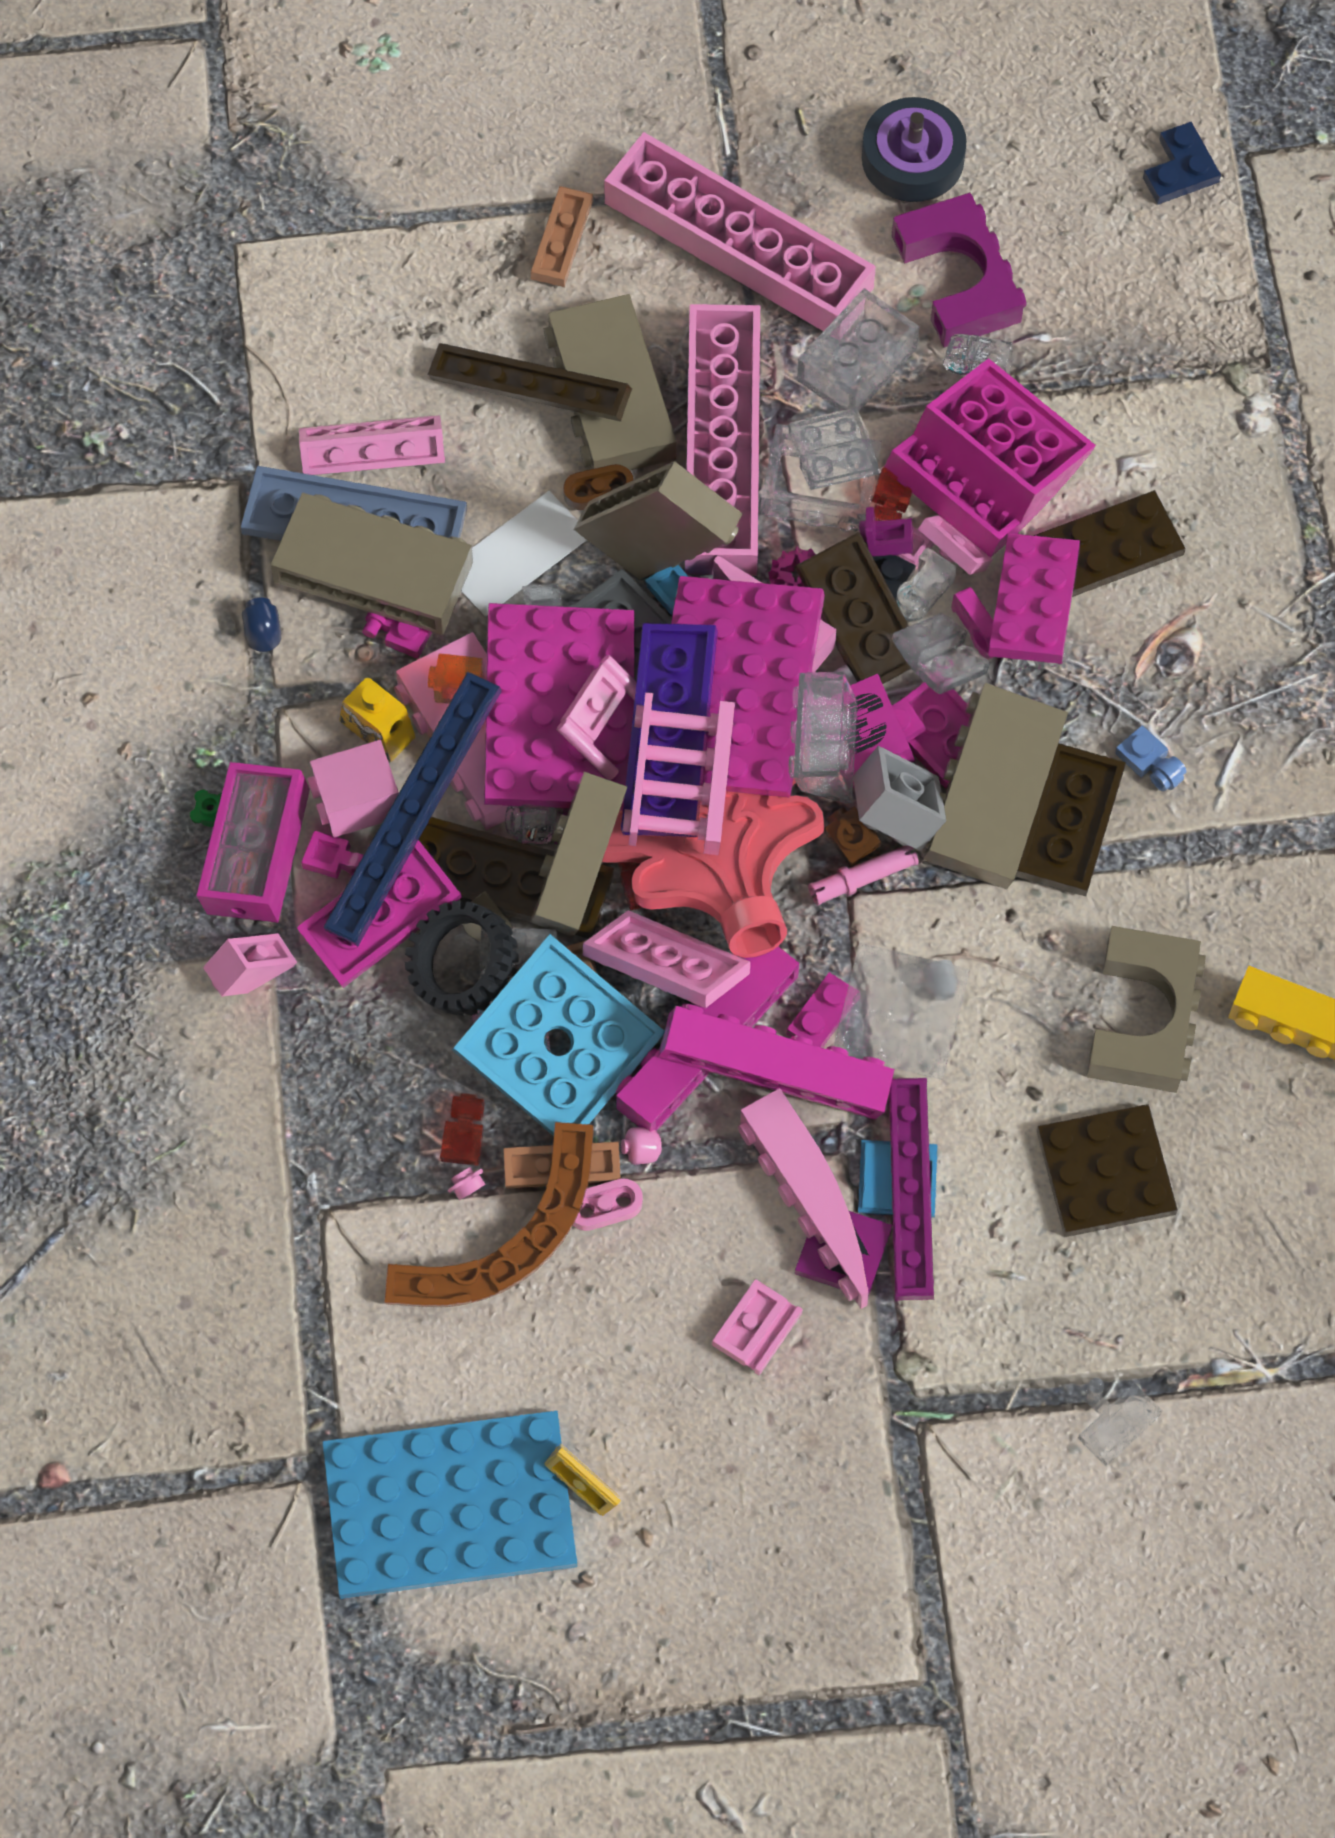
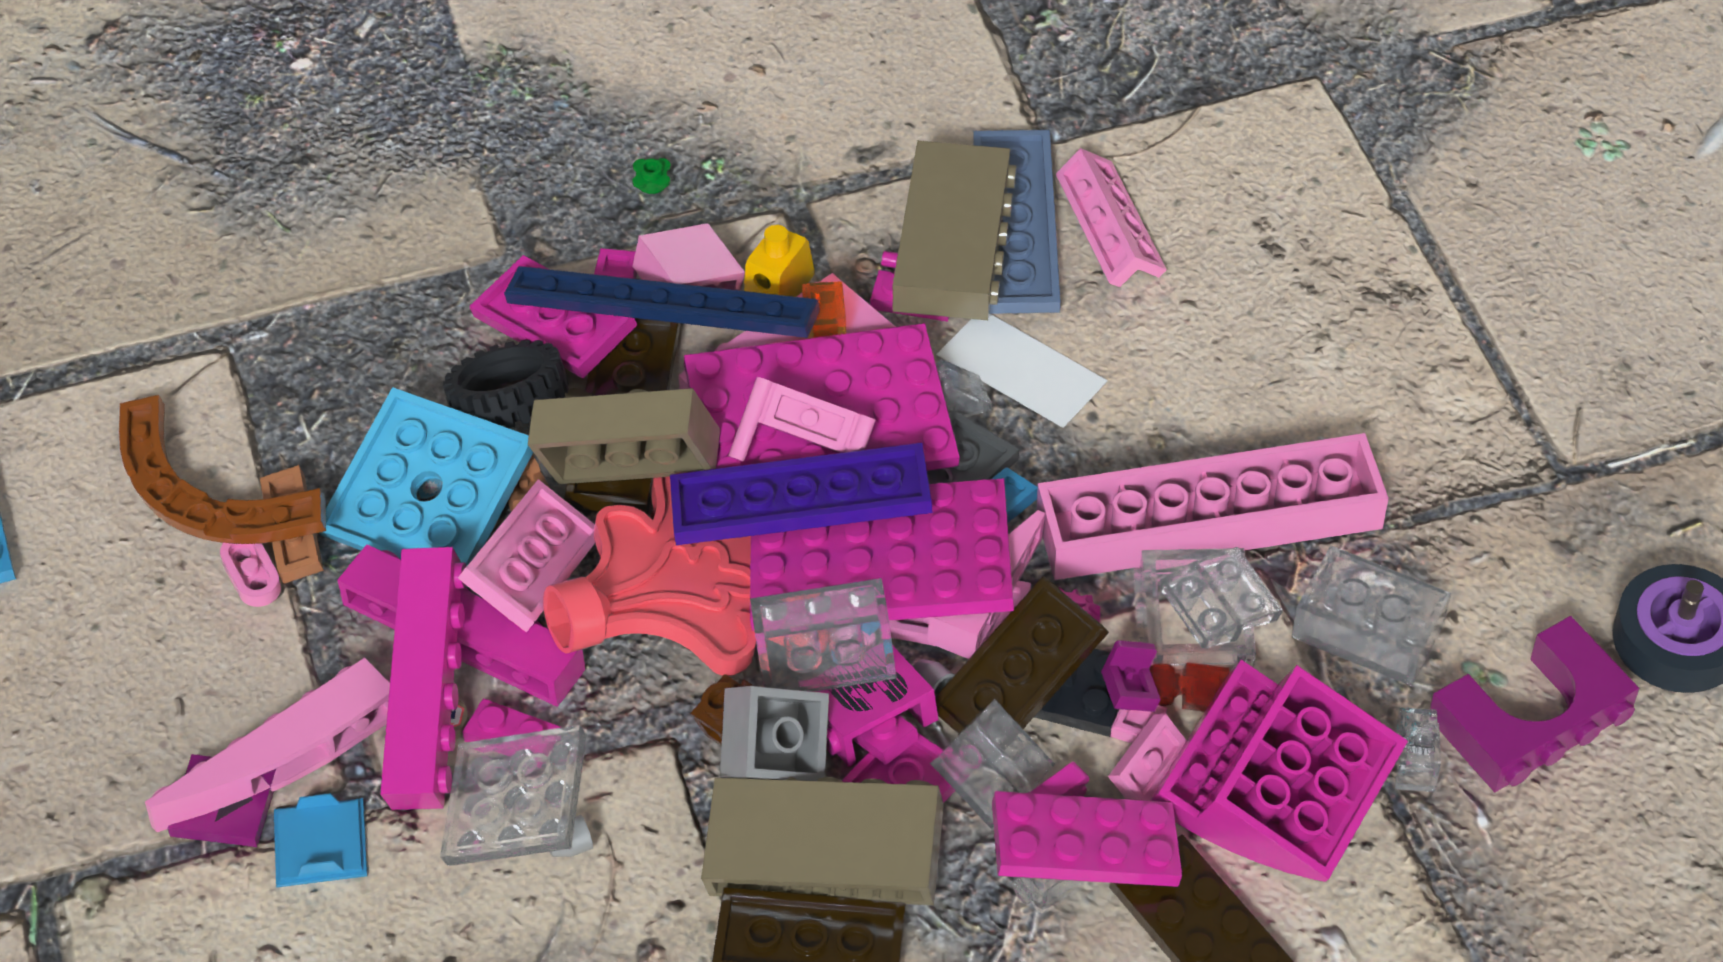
camera: 80 degrees right, 15 degrees down
brick [196,762,310,923] -> none
bright pink slope [203,933,297,997] -> none
dark blue piece [242,597,282,652] -> none
dark brown plate [427,343,632,422] -> none
clear red plate [440,1093,485,1166] -> none
bright pink plate [448,1167,486,1201] -> none
nougat plate [531,186,593,287] -> none
dark tan brick [543,294,677,470] -> none
reddish brown plate [563,464,634,510] -> none
dark tan brick [573,461,743,580] -> none
bright pink brick [604,132,876,338] -> none
bright pink piece [621,1127,662,1165] -> none
bright pink fence [622,693,735,855] -> none
bright pink plate [712,1279,803,1375] -> none
bright pink pin [808,845,919,906] -> none
magenta tile [889,1078,934,1301] -> none
clear leg [897,547,956,621] -> none

